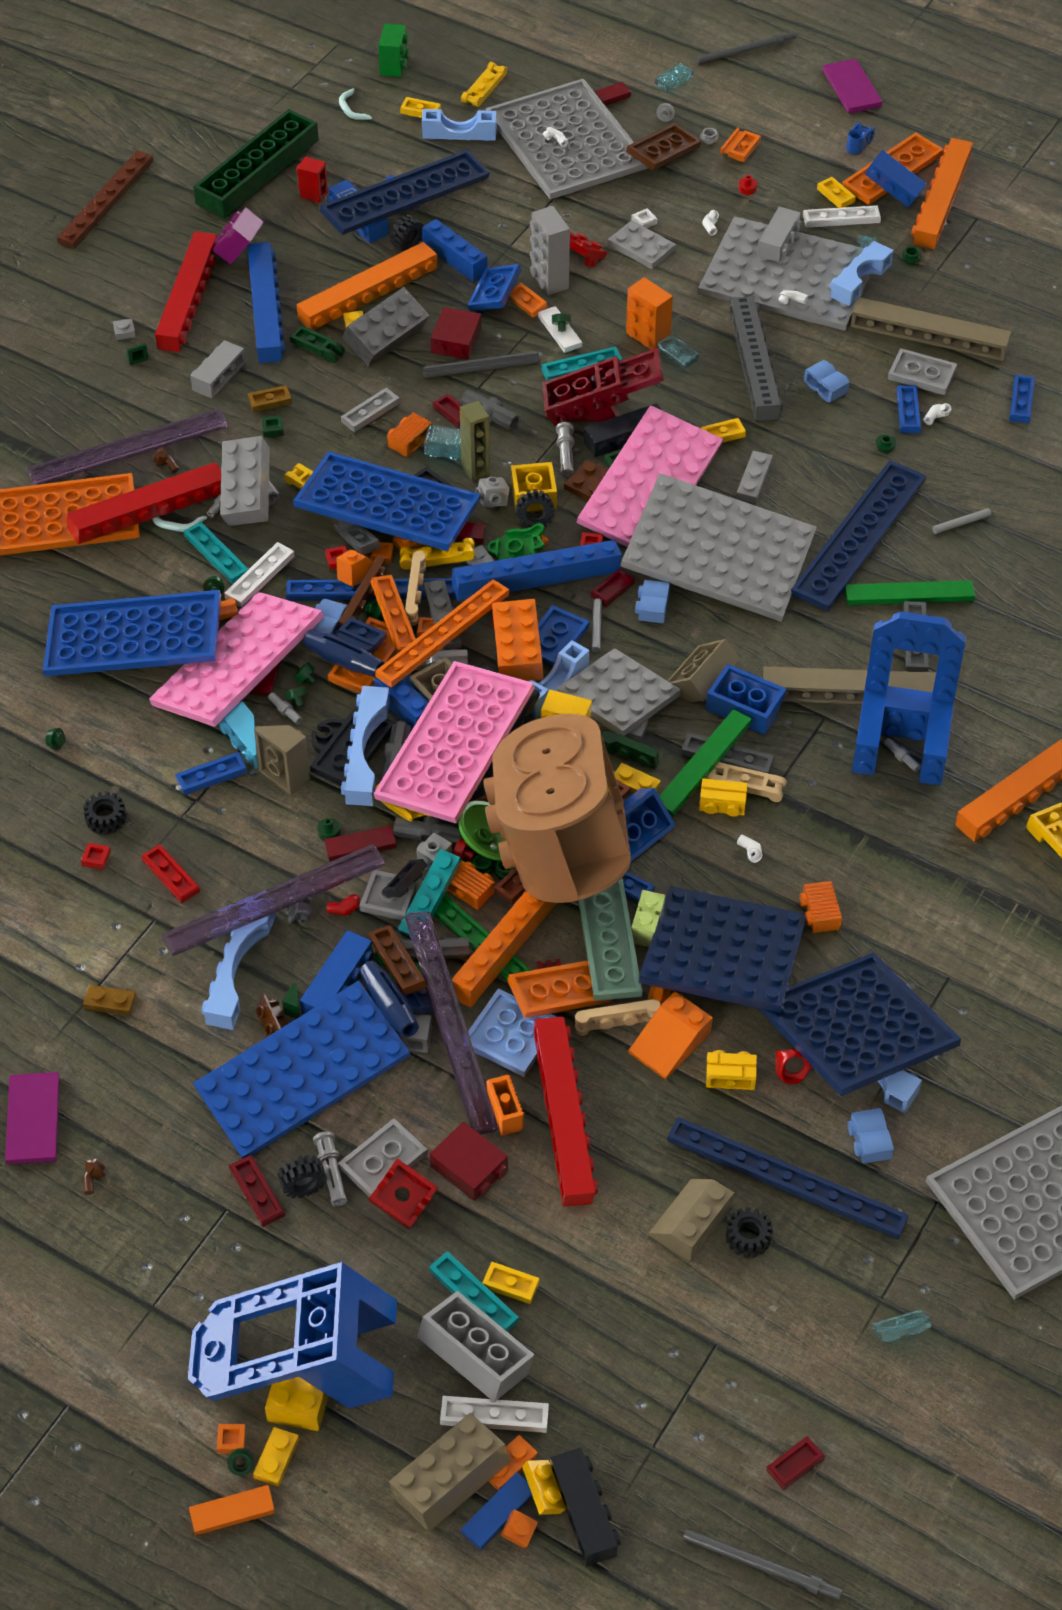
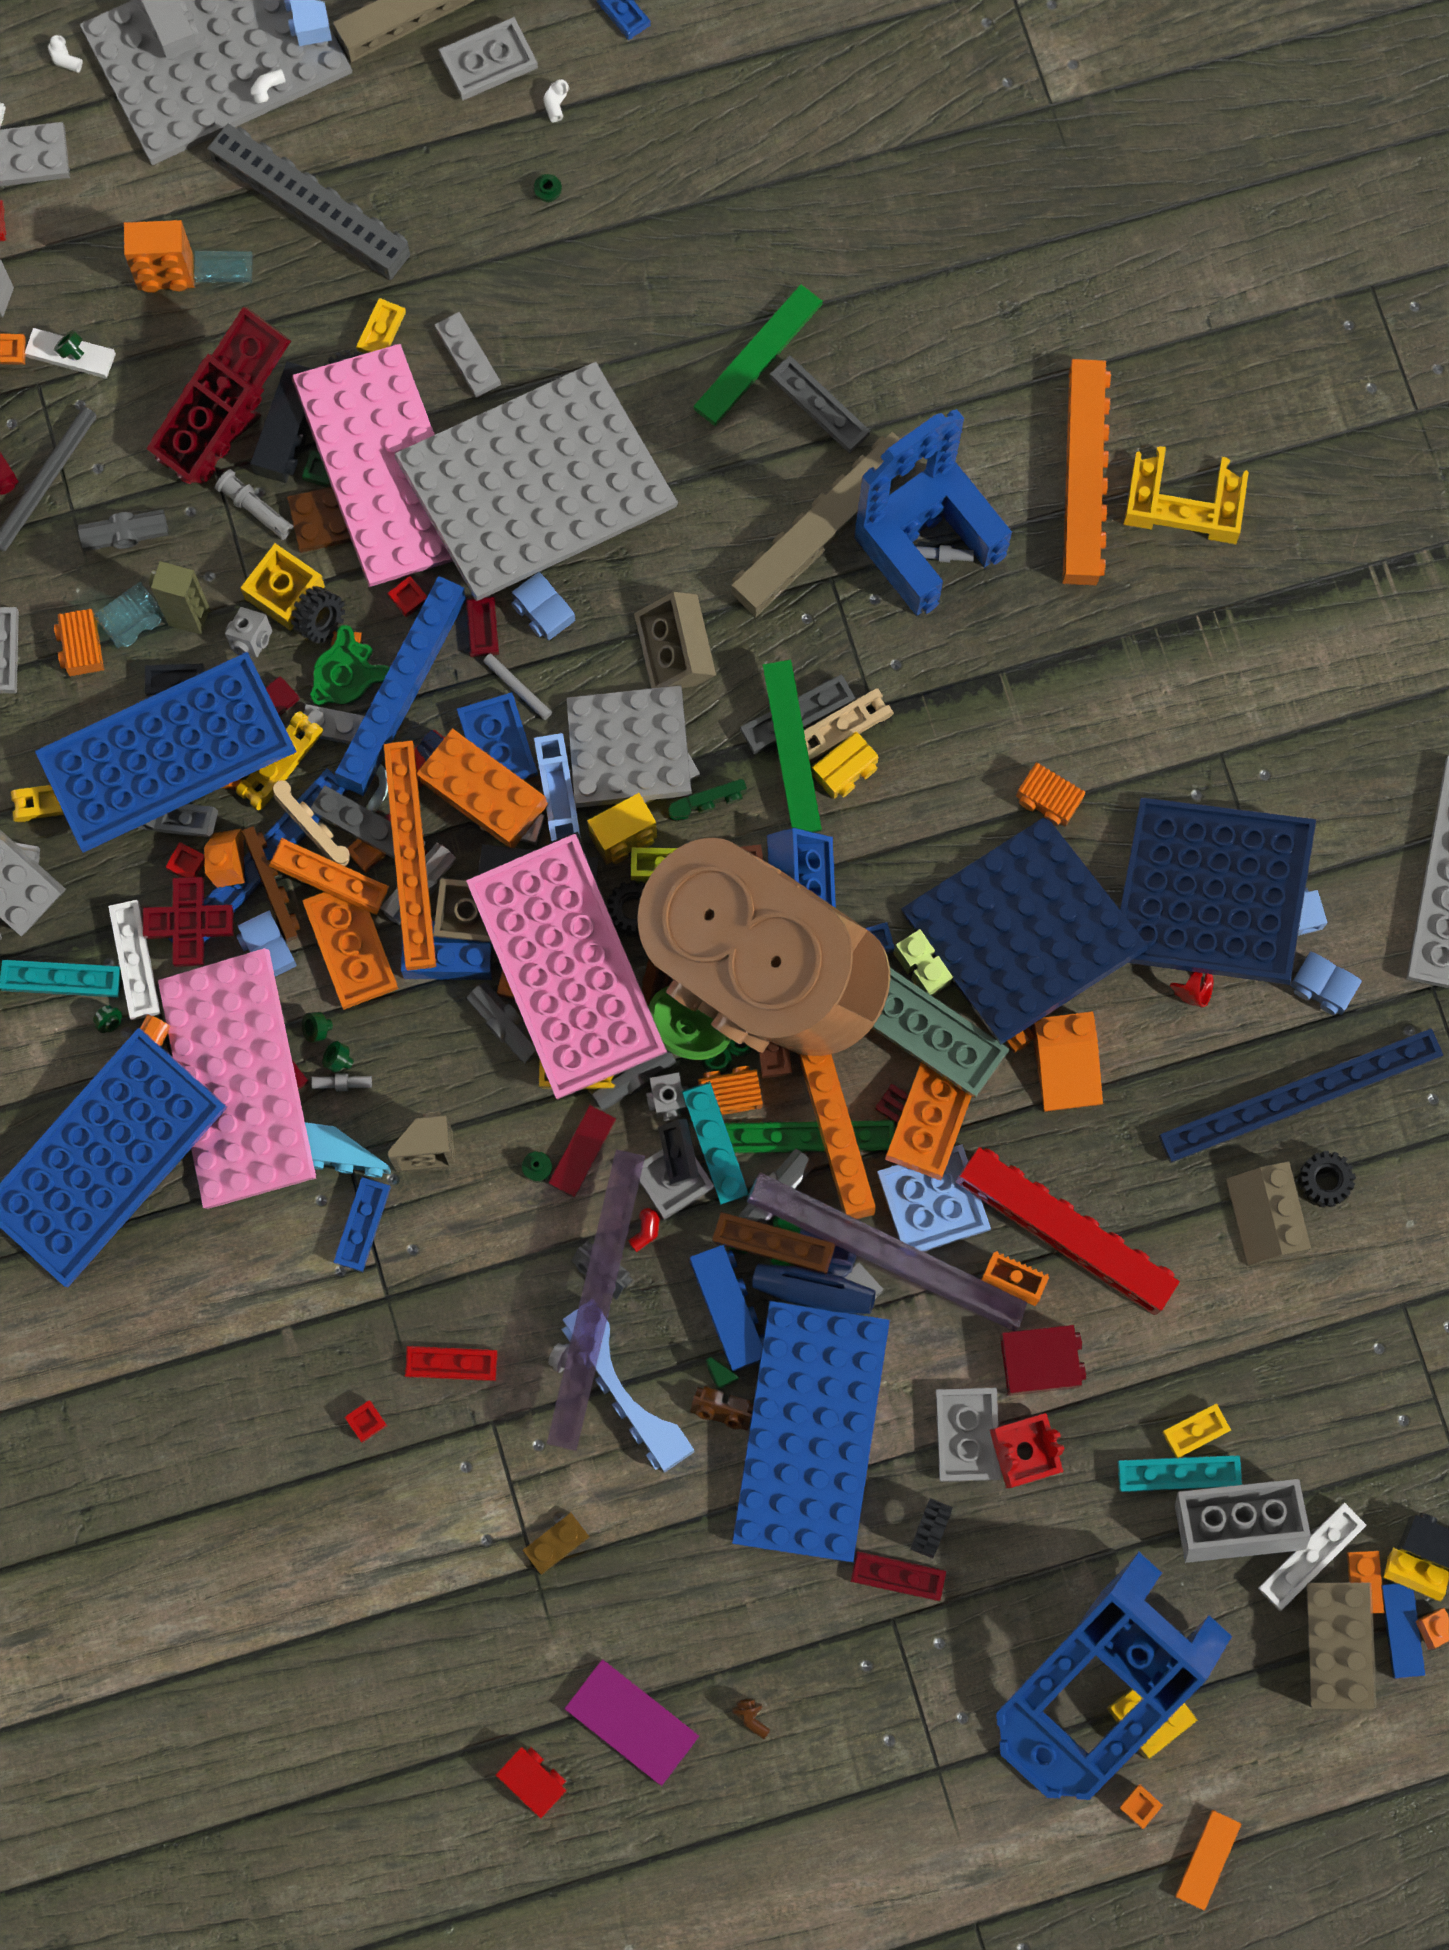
camera: 50 degrees left, 25 degrees up
dark green plate [45,728,66,750] -> none
black tyre [83,791,127,835] -> none
dark green plate [227,1448,254,1476] -> none
yellow plate [253,1427,299,1487] -> none
dark blue plate [303,617,387,678] -> none
black plate [310,707,394,785] -> none
light grey pin [313,1131,347,1206] -> none
light blue arch [341,686,390,806] -> none
dark green tile [365,600,384,621] -> none
orange tile [370,542,394,563] -> none
dark red tile [432,394,462,429] -> none
red tile [453,839,476,862] -> none
teal plate [541,346,623,381] -> none
tan plate [575,999,661,1036] -> none
yellow plate [614,763,661,794] -> none
blue slope [706,664,787,735] -> none
yellow brick [706,1050,757,1090] -> none
white arm [737,834,763,863] -> none
dark blue plate [791,460,926,611] -> none
medium blue brick [804,360,850,403] -> none
blue tile [896,386,921,433] -> none
light grey bar [932,508,991,534] -> none
none -> dark red plate [143,877,233,967]

